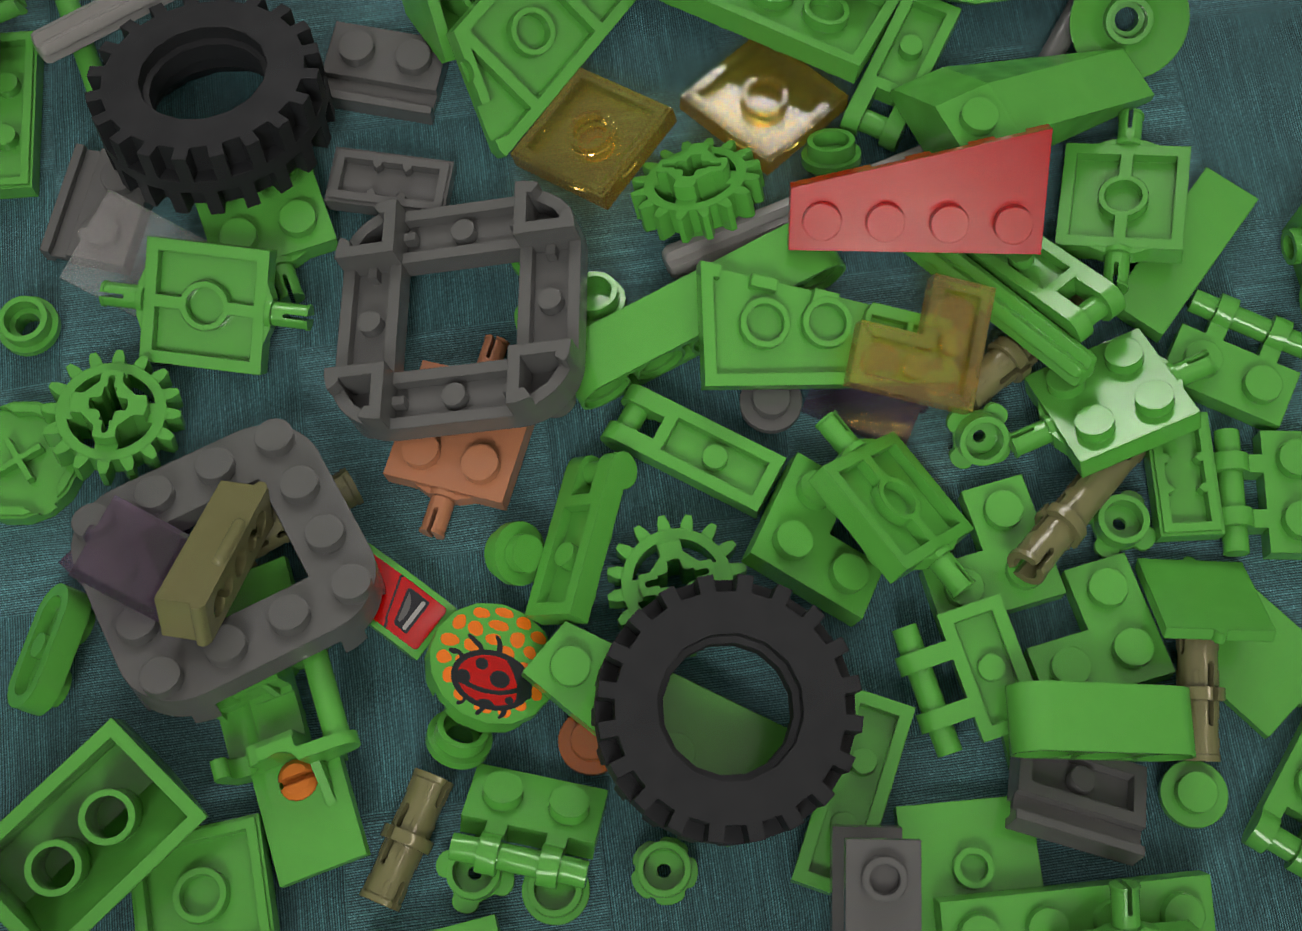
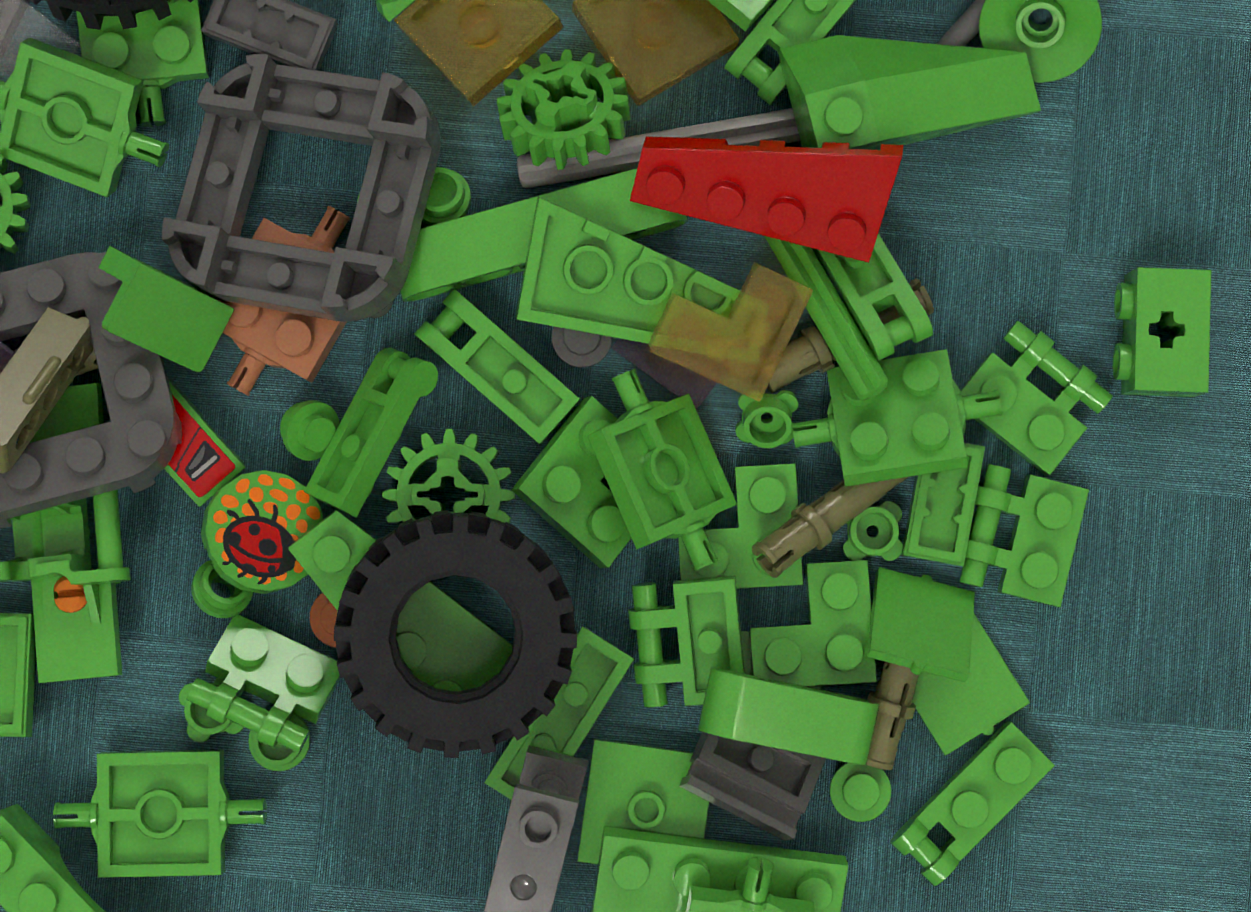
camera: 10 degrees right, 15 degrees up
olive pin [359,768,454,912] -> none
bright green plate [631,837,698,905] -> none
bright green plate [801,128,862,176] -> none
bright green plate [1055,108,1191,295] -> none
bright green tile [1116,167,1259,343] -> none
none -> bright green panel [98,246,234,372]

